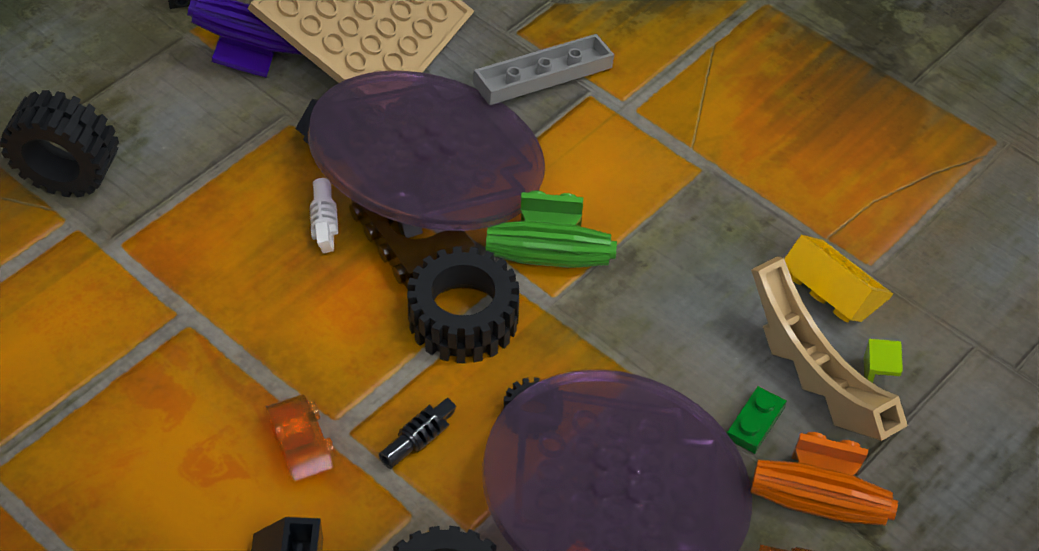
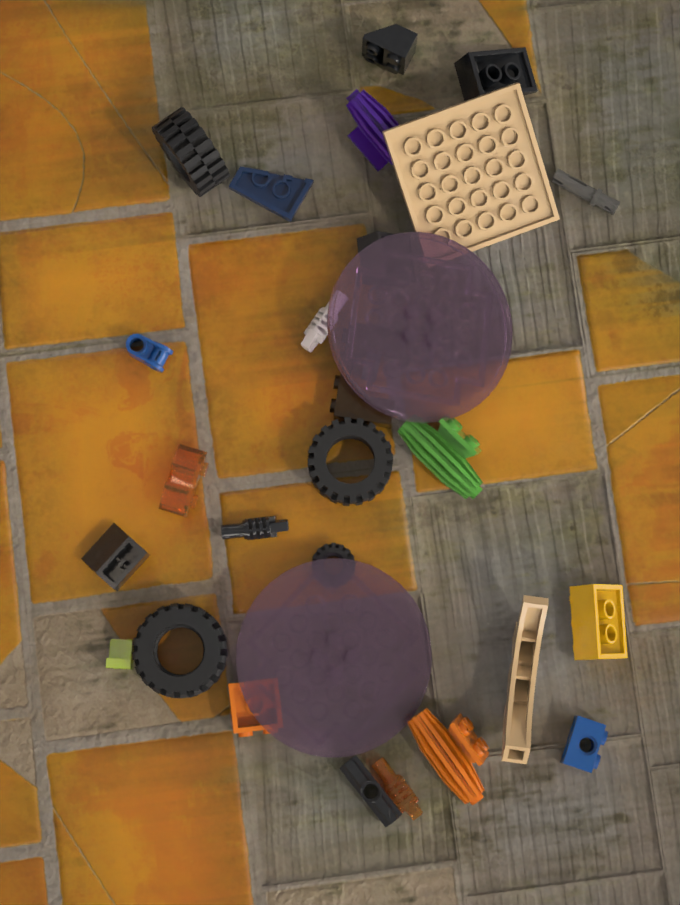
camera: 40 degrees right, 30 degrees up
light grey piece [473,34,614,105] -> none
green plate [726,386,787,454] -> none
lime panel [863,339,903,383] -> none
none -> blue piece [126,334,174,373]
none -> dark blue wing [229,166,314,222]
none -> blue brick [560,715,608,773]

